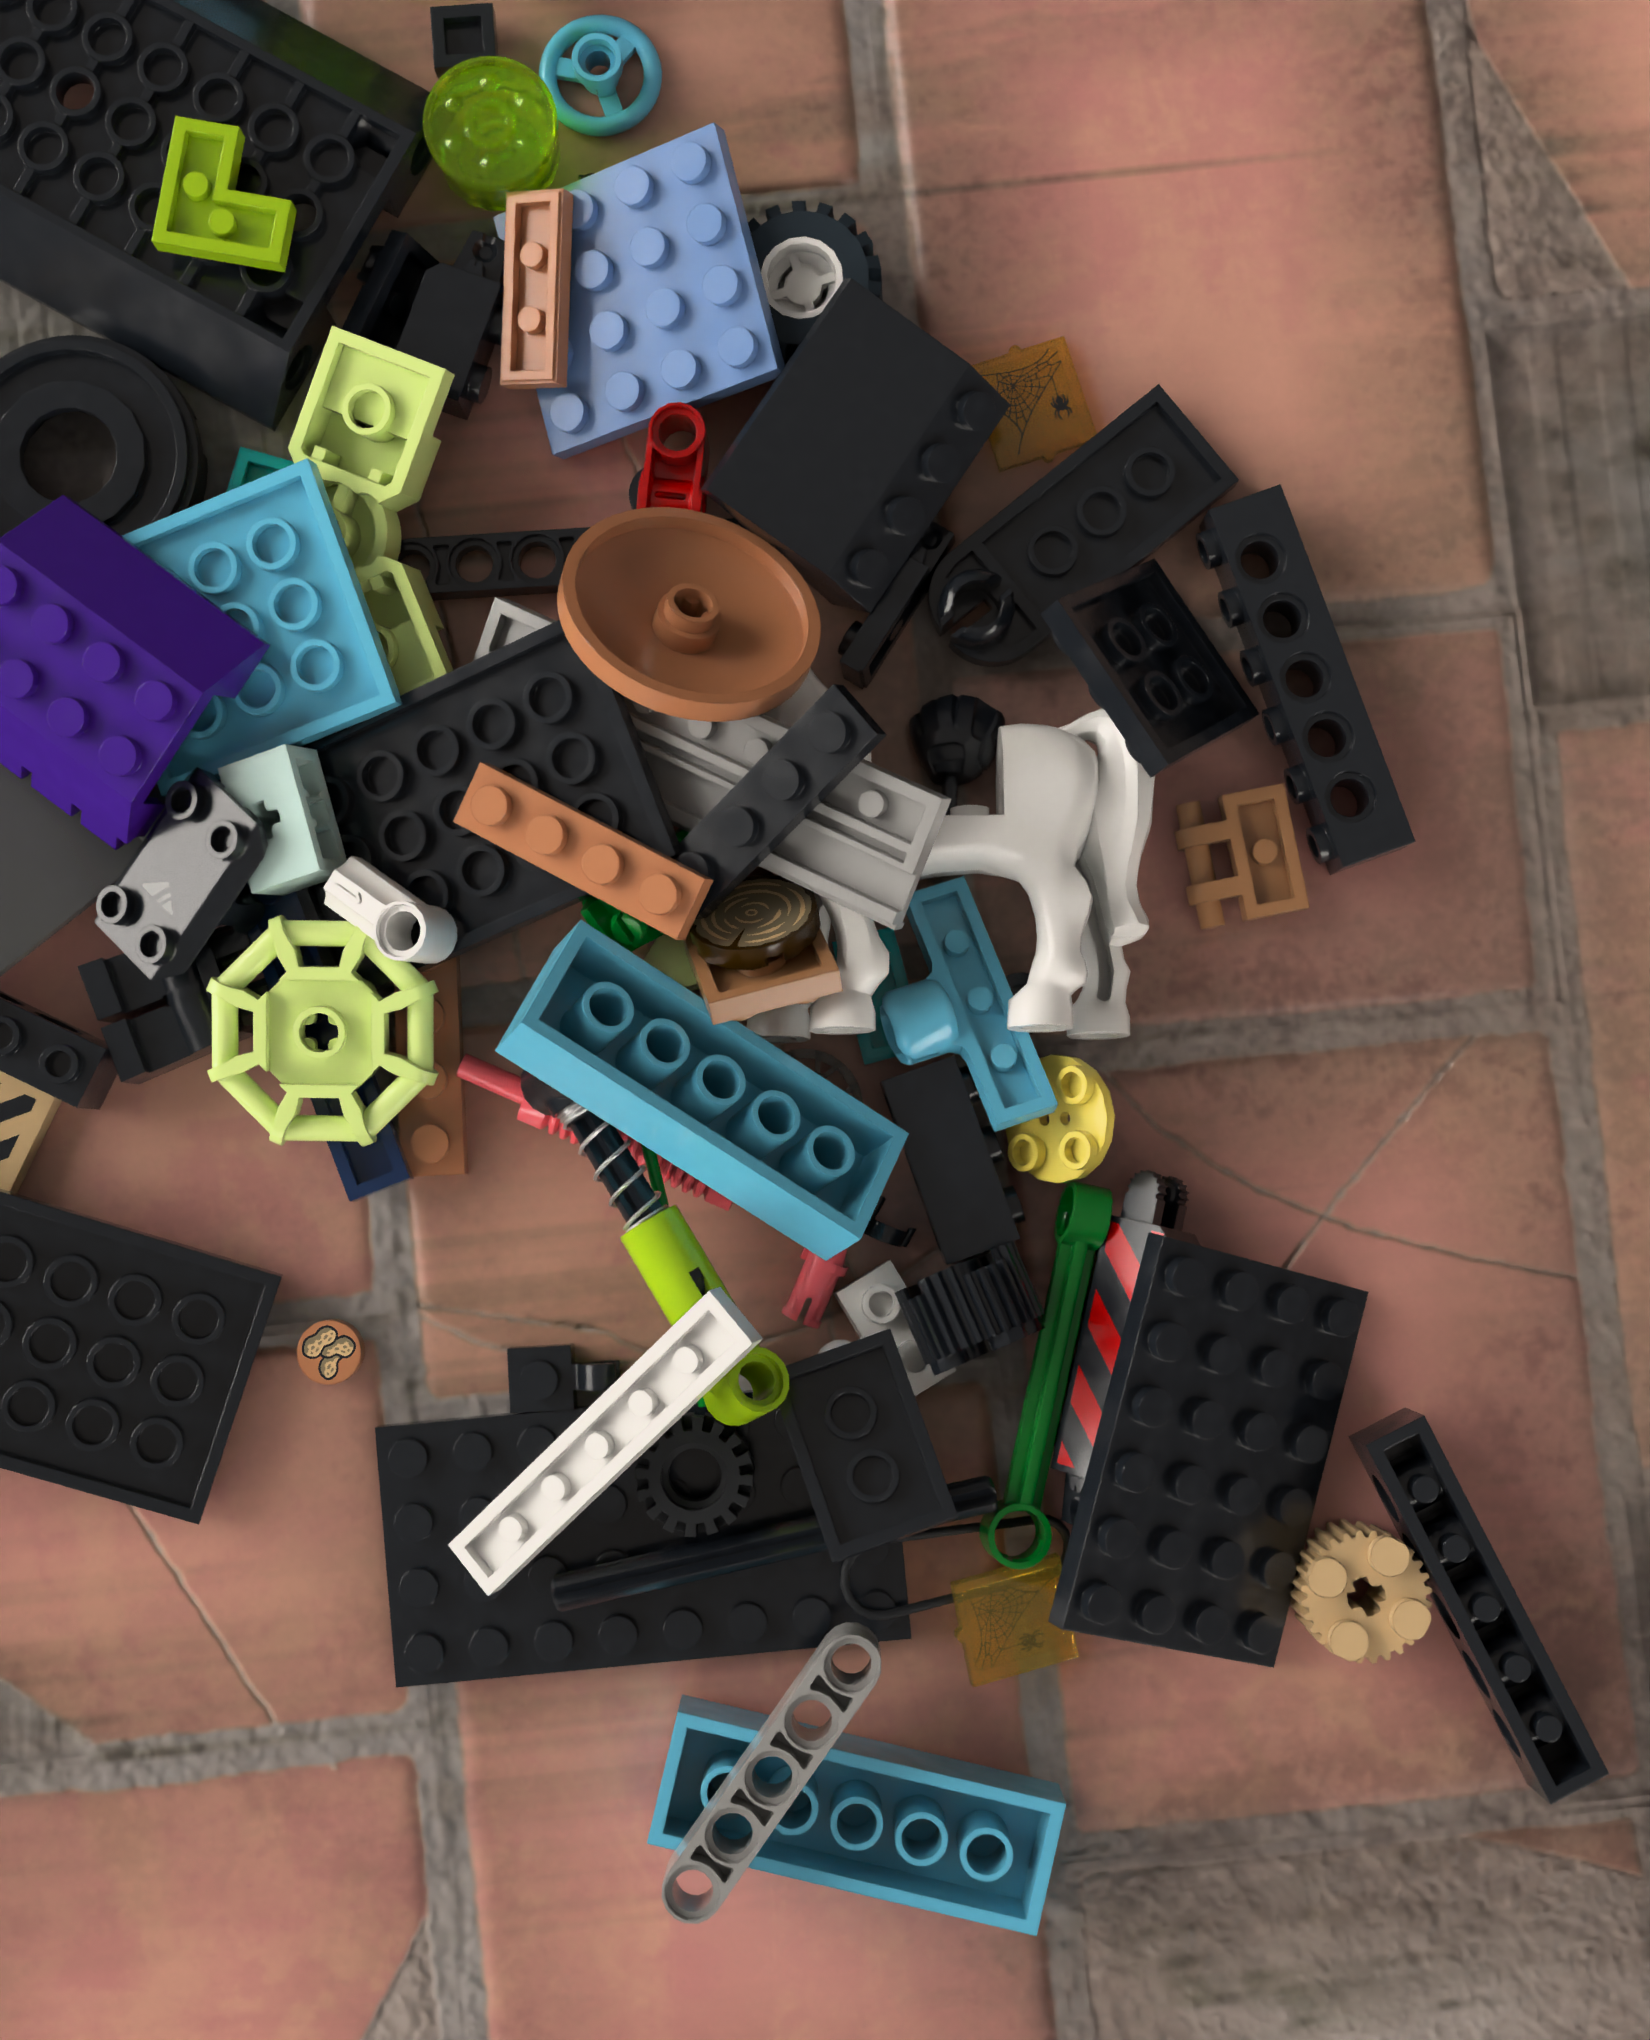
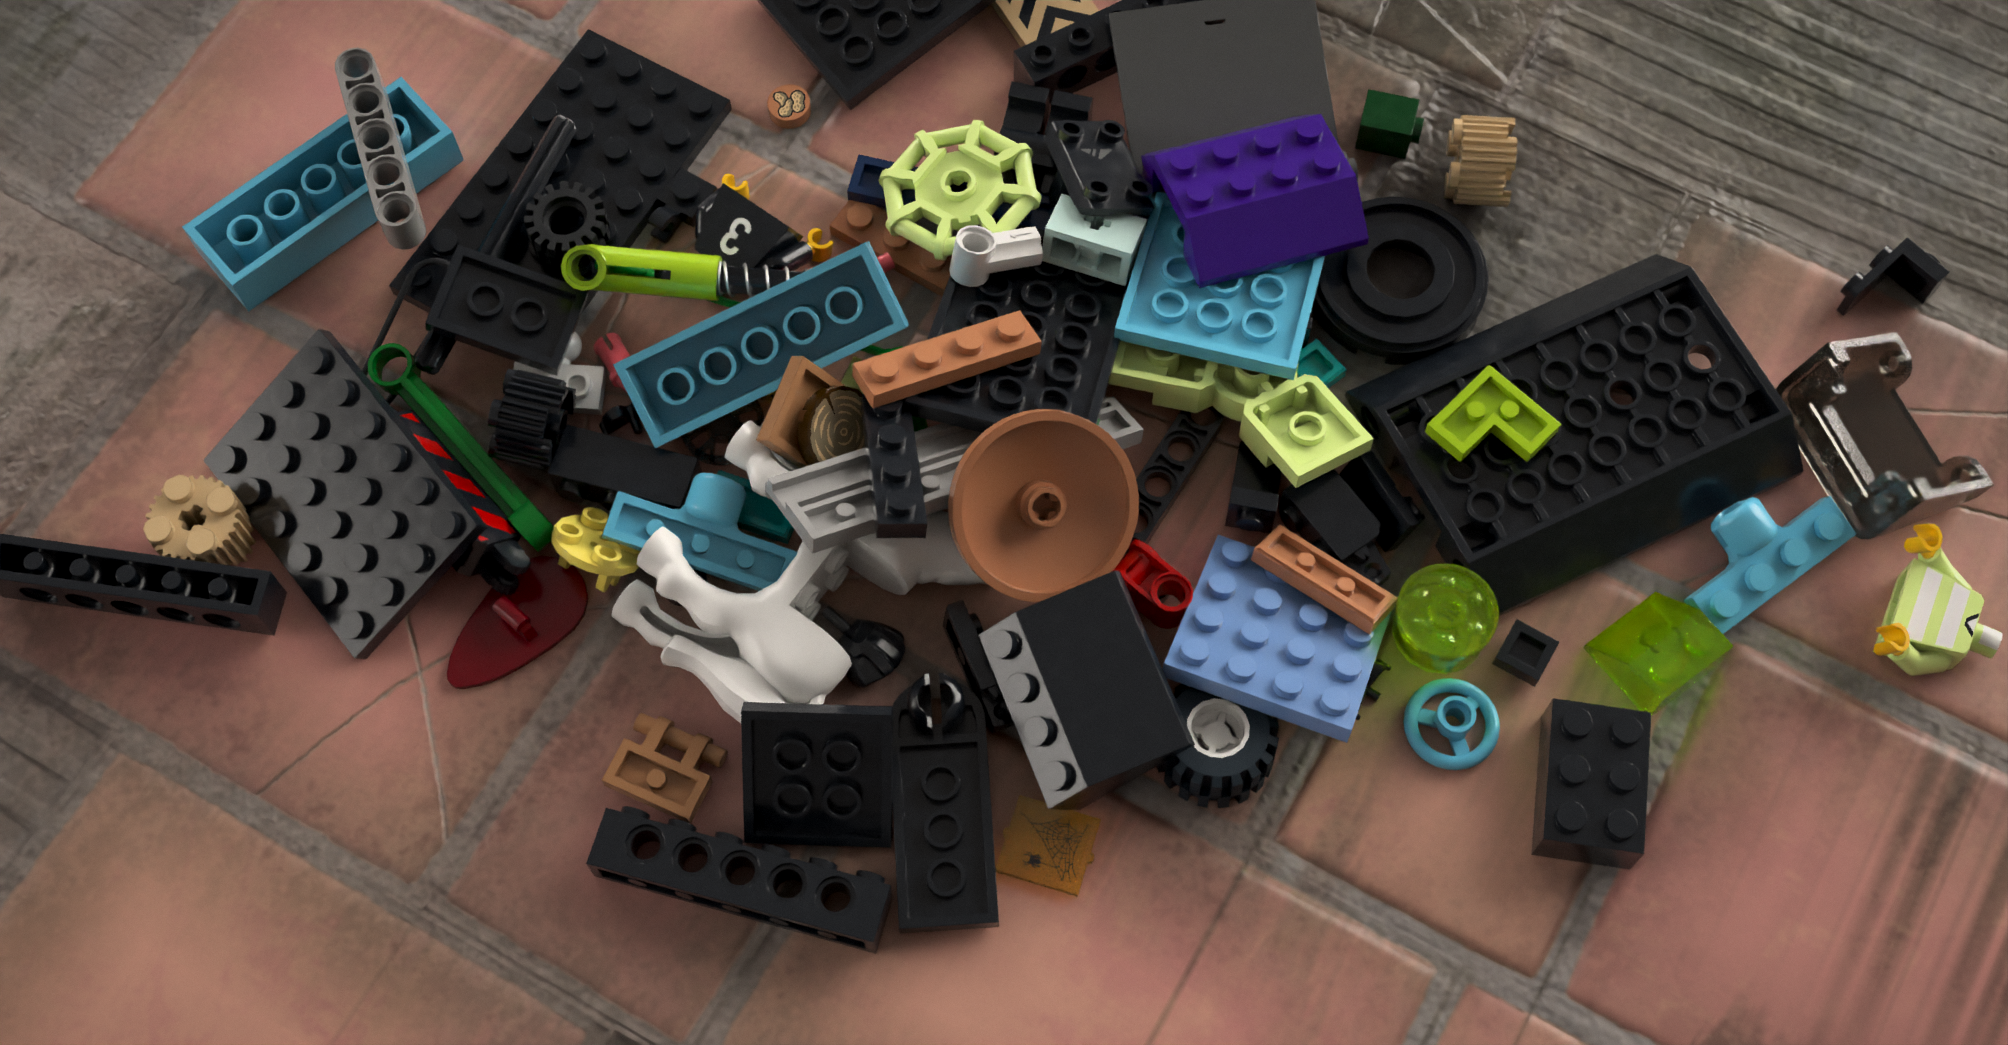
camera: 130 degrees right, 20 degrees down
white plate [448,1287,763,1596] -> none
clear yellow piece [950,1552,1079,1687] -> none
none -> dark red shield [447,556,589,690]
none -> black torso [695,174,833,296]
none -> black bracket [1225,441,1281,534]

